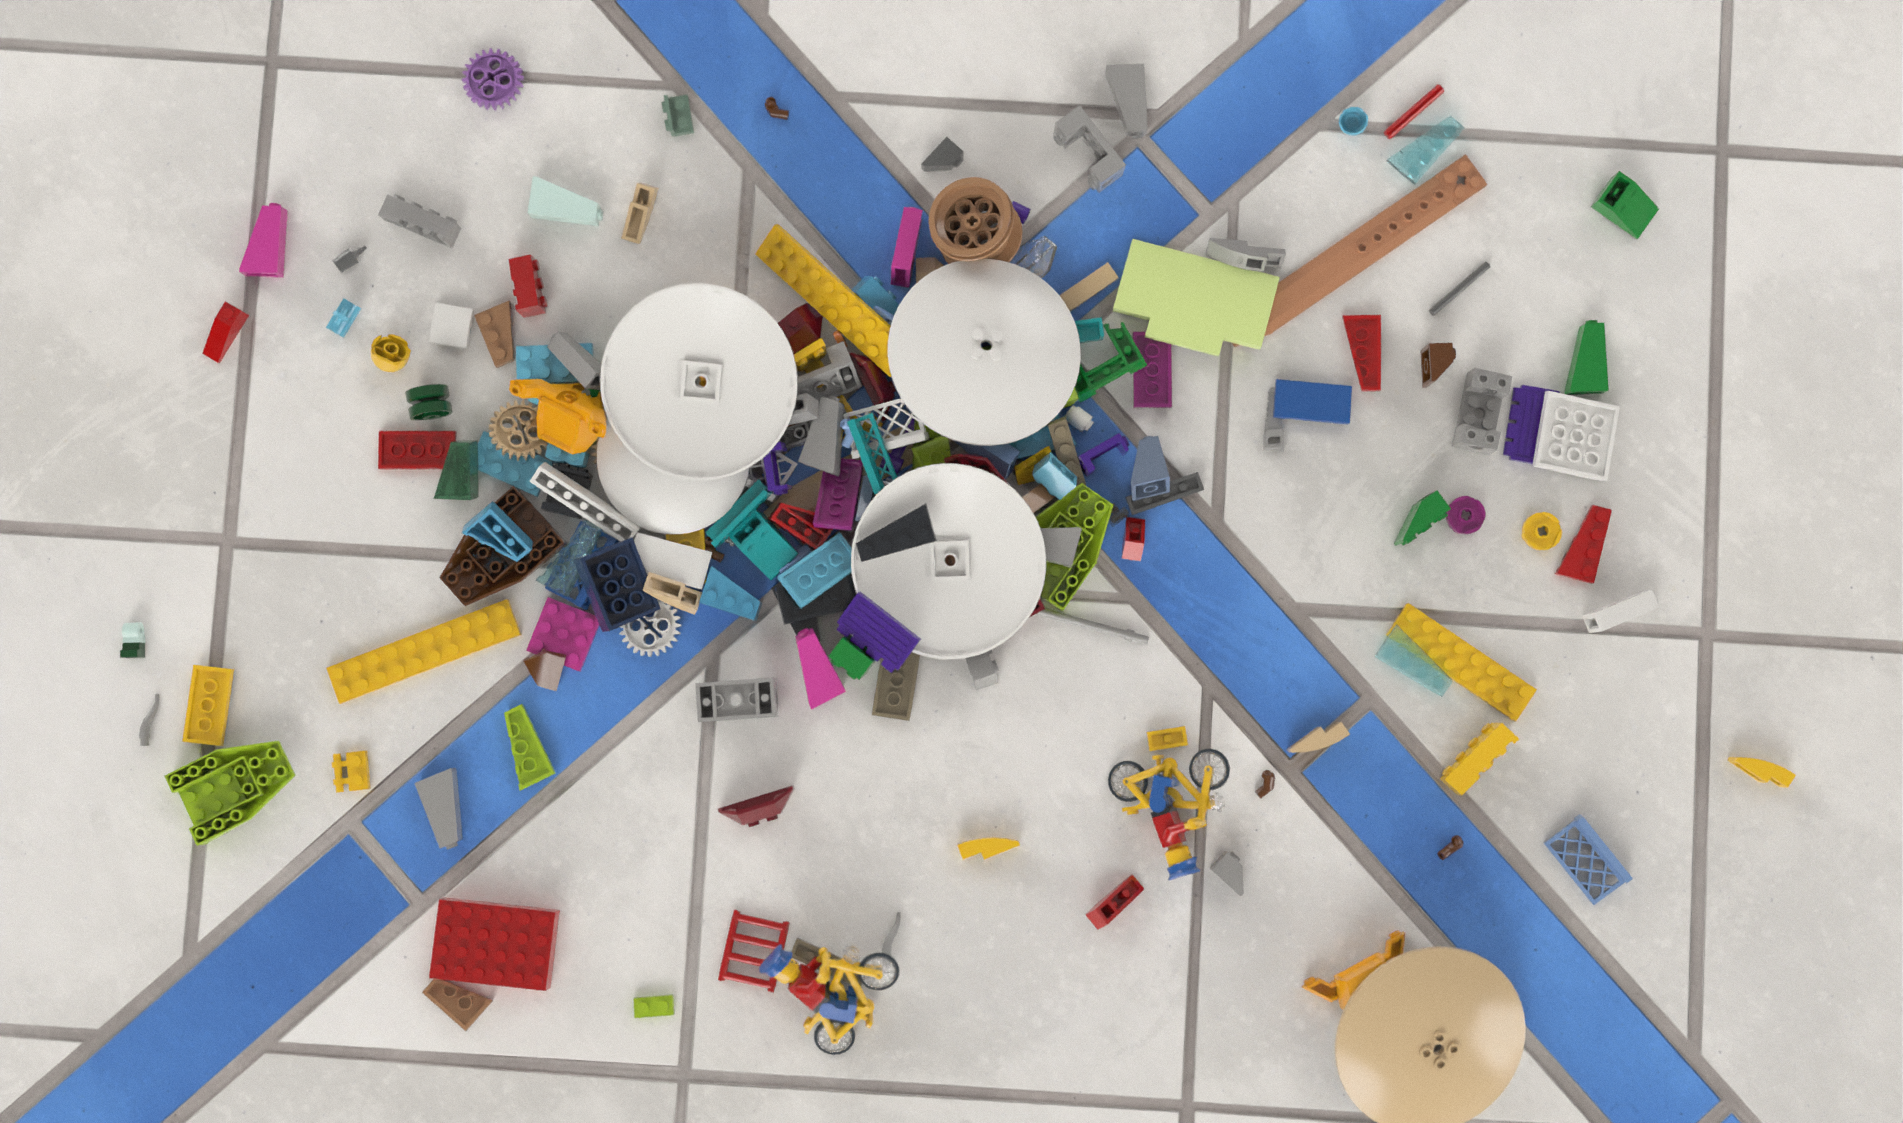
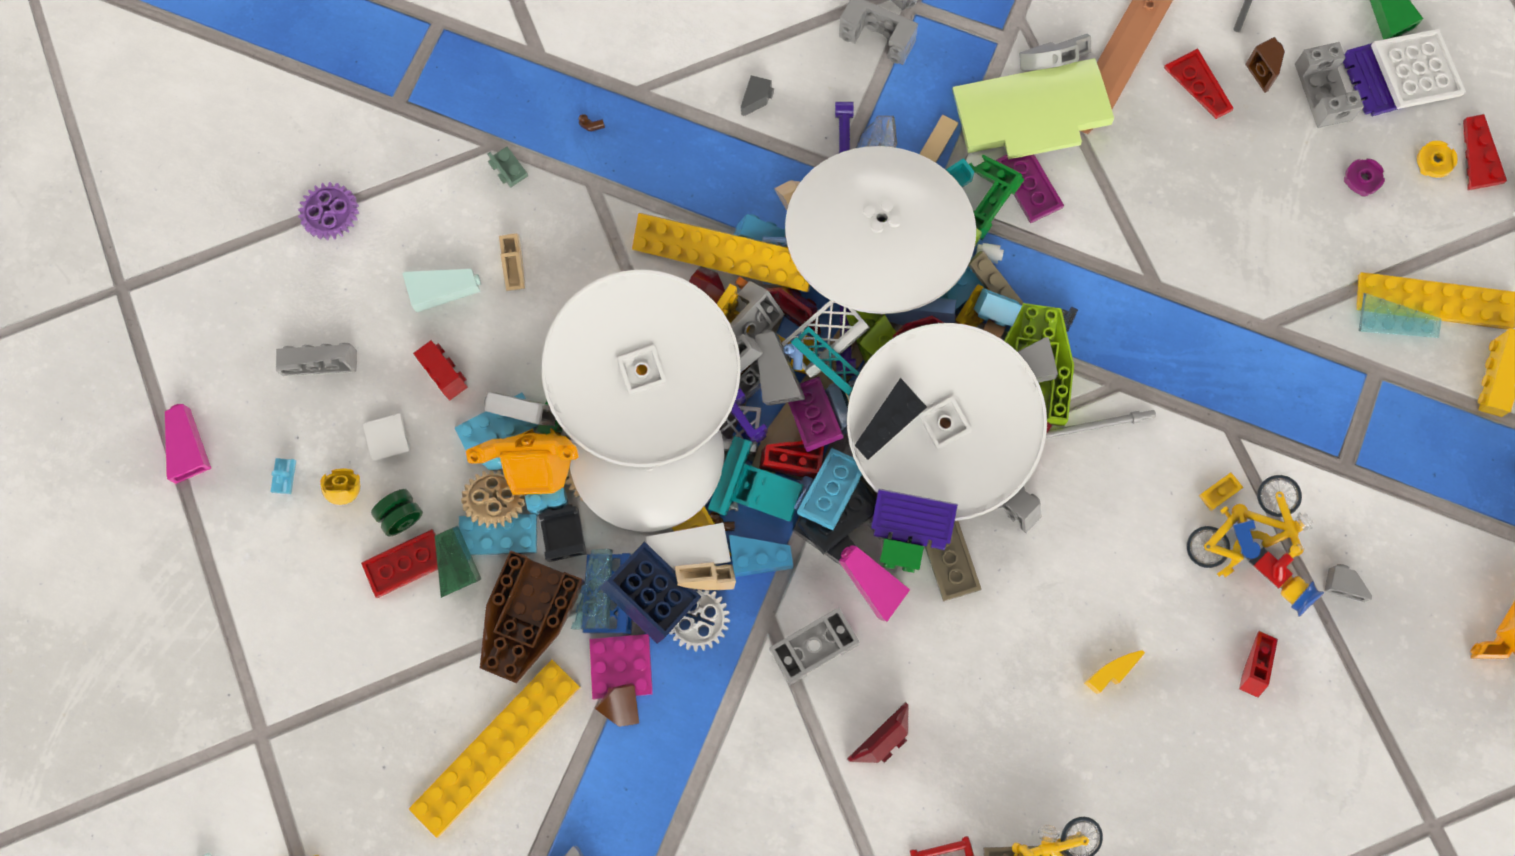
camera: 20 degrees left, 10 degrees down
red slope [202,301,249,364] -> none
dark grey piece [332,245,367,273] -> none
dark azure wedge [462,501,533,562] -> none
medium nougat wing [474,301,515,368] -> none
lime wing [504,704,556,791] -> none
white brick [530,462,641,541] -> none
light grey animal [882,912,900,965] -> none
dark pink slope [891,207,923,288] -> none
medium nougat wheel [929,177,1023,264] -> none
dark purple panel [1078,433,1130,477] -> none
red slope [1122,517,1145,561] -> none
dark grey plate [1125,472,1204,515] -> none
sand blue slope [1131,436,1170,501] -> none
reddish brown arm [1255,770,1275,799] -> none
light grey piece [1263,392,1284,452] -> none
blue tile [1273,379,1352,425] -> none
tan slope [1287,722,1350,753] -> none
green slope [1394,490,1451,546] -> none

